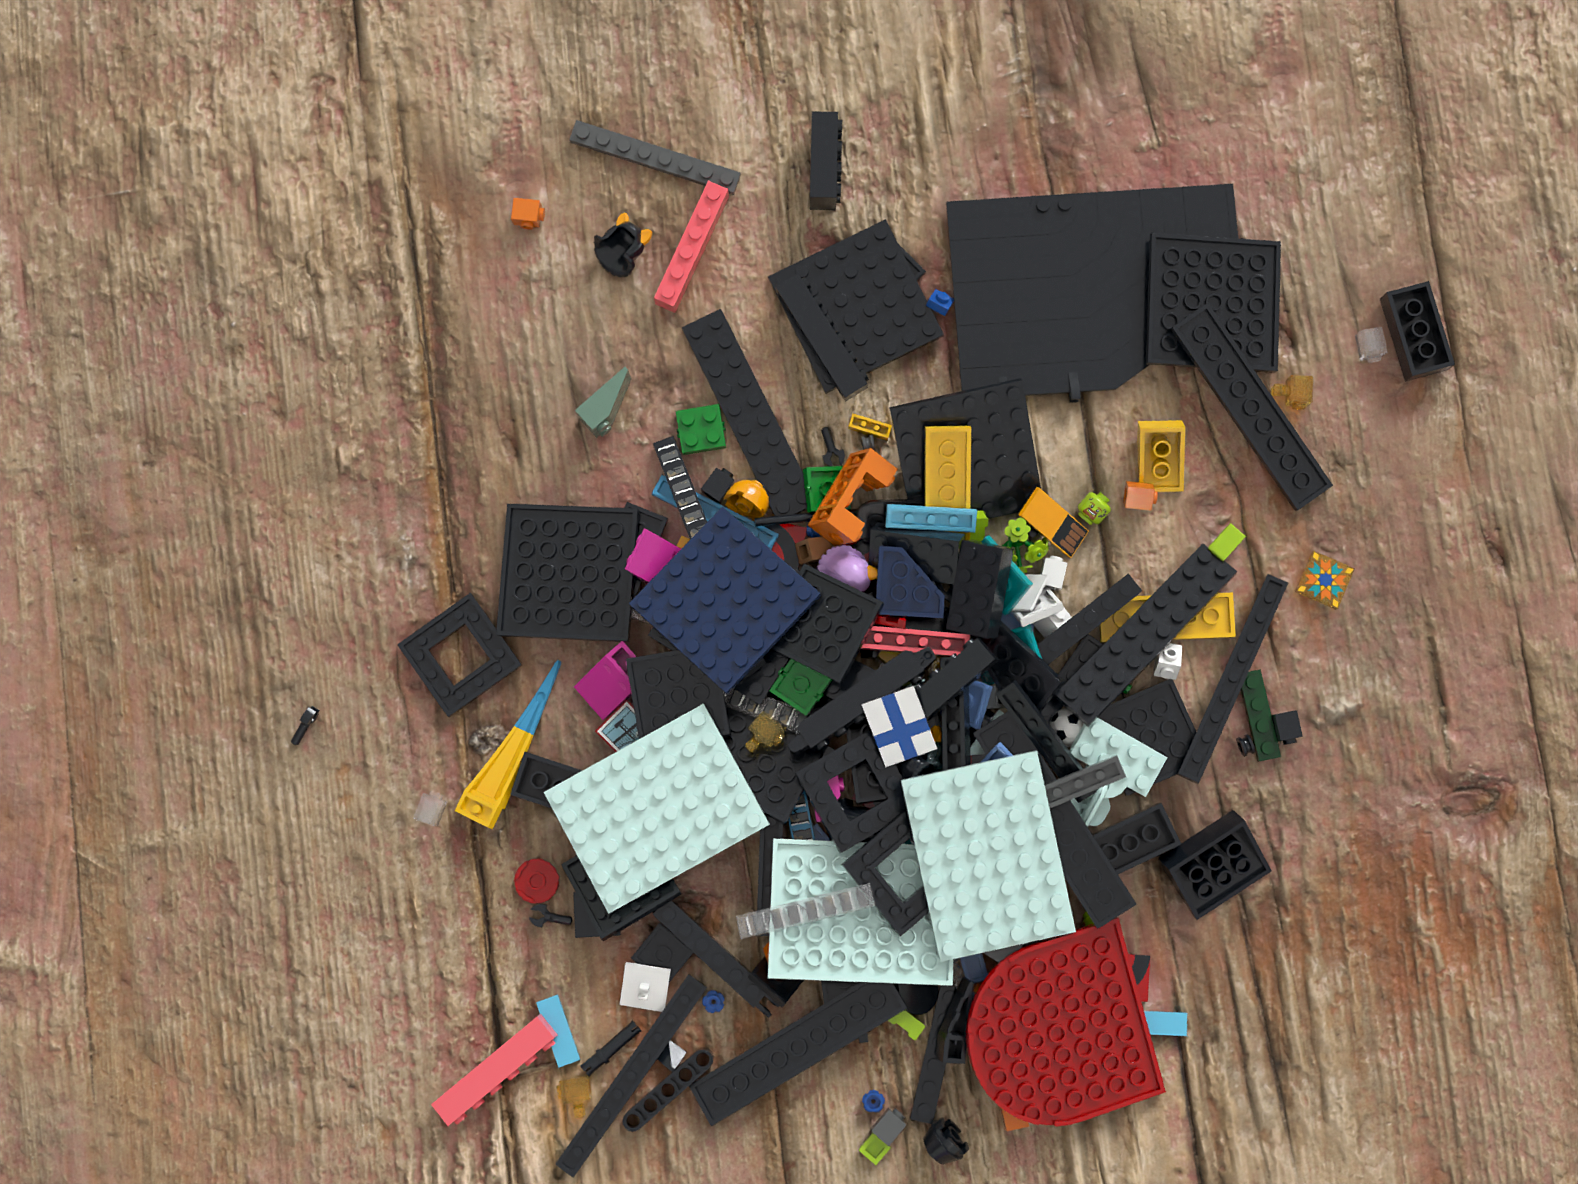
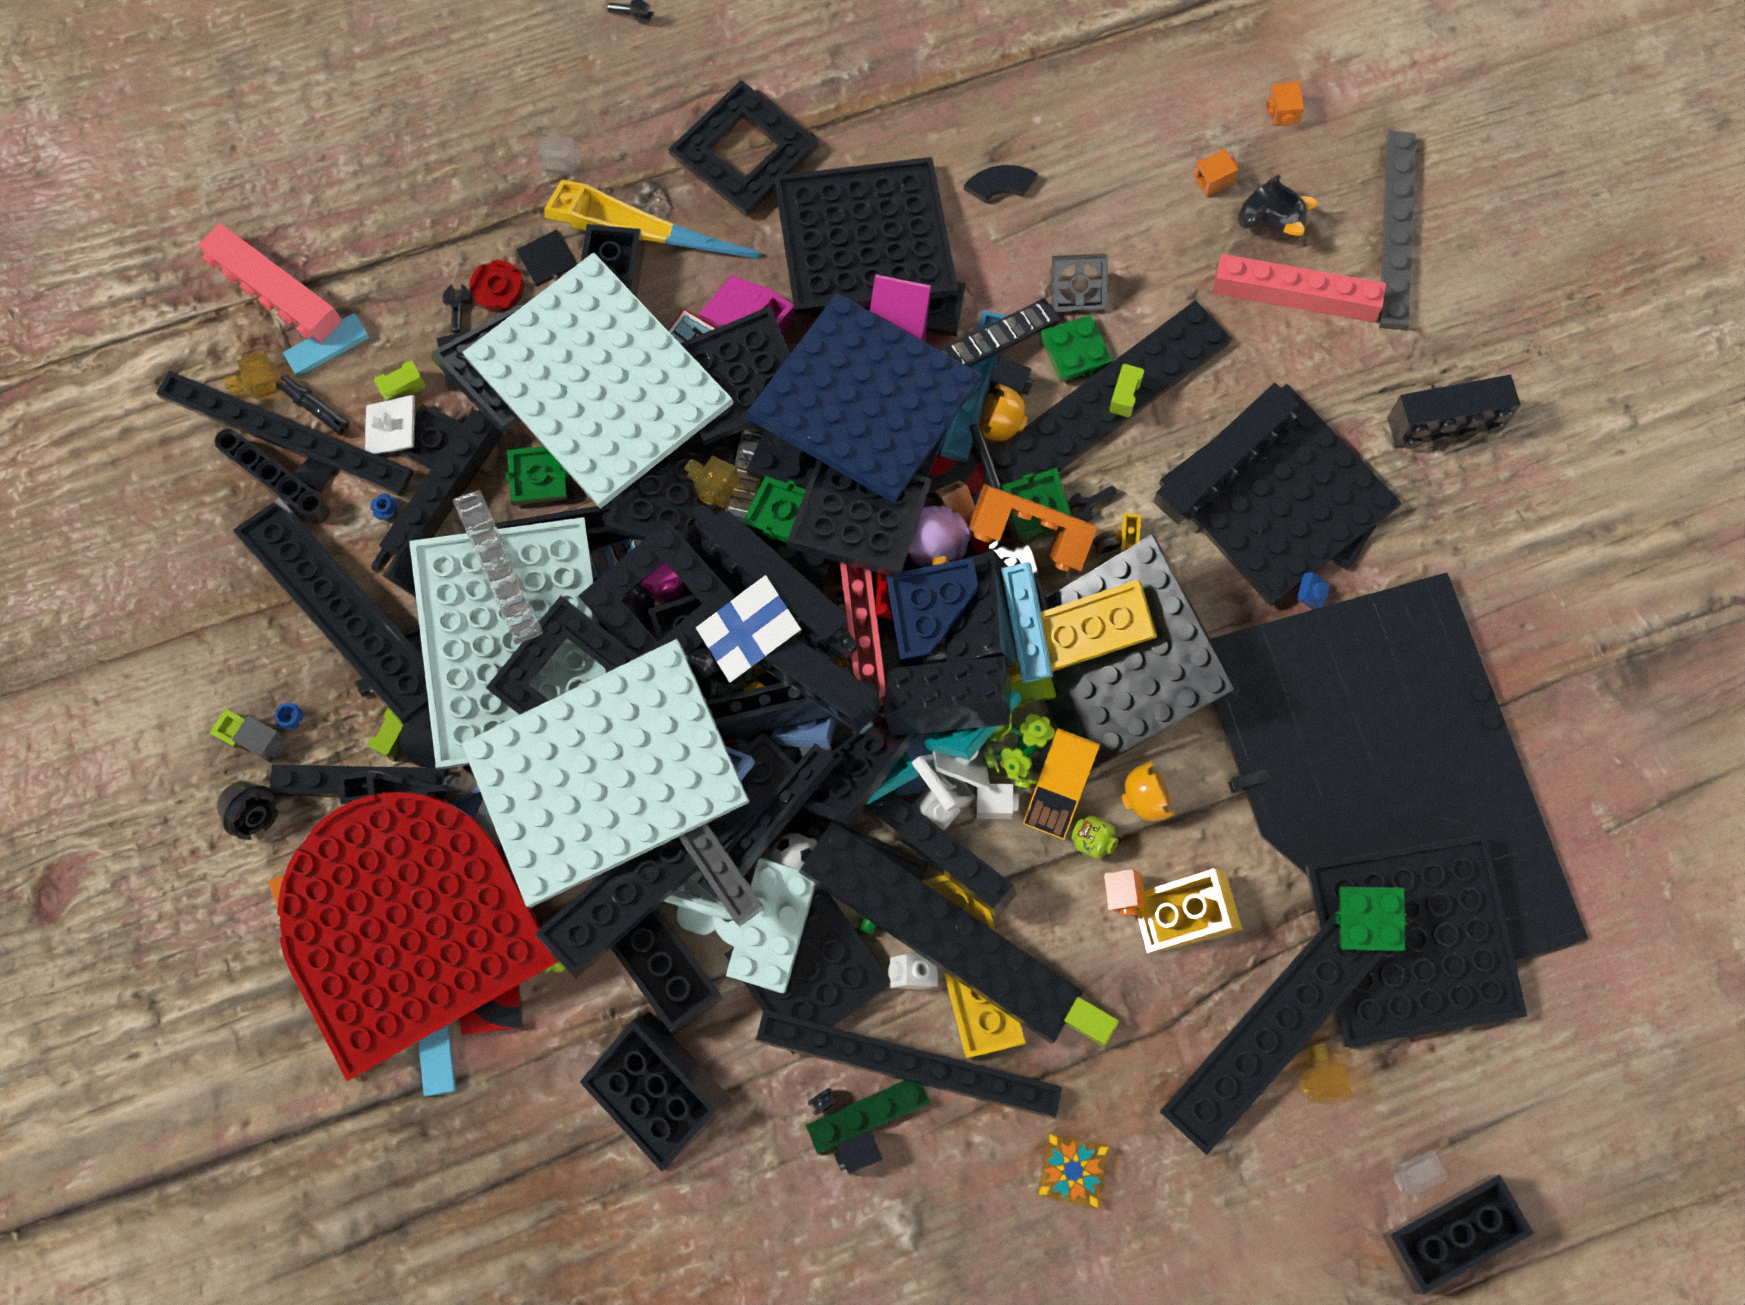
camera: 80 degrees right, 10 degrees down
sand green slope [575,367,631,438] -> none
none -> lime piece [374,360,426,401]
none -> green plate [506,446,569,506]
none -> black piece [516,229,576,286]
none -> black tile [963,165,1038,203]
none -> piece [1050,253,1108,312]
none -> lime piece [1109,364,1144,417]
none -> light orange cylinder [1121,761,1175,822]
none -> orange brick [1193,149,1239,197]
none -> green plate [1336,887,1407,951]

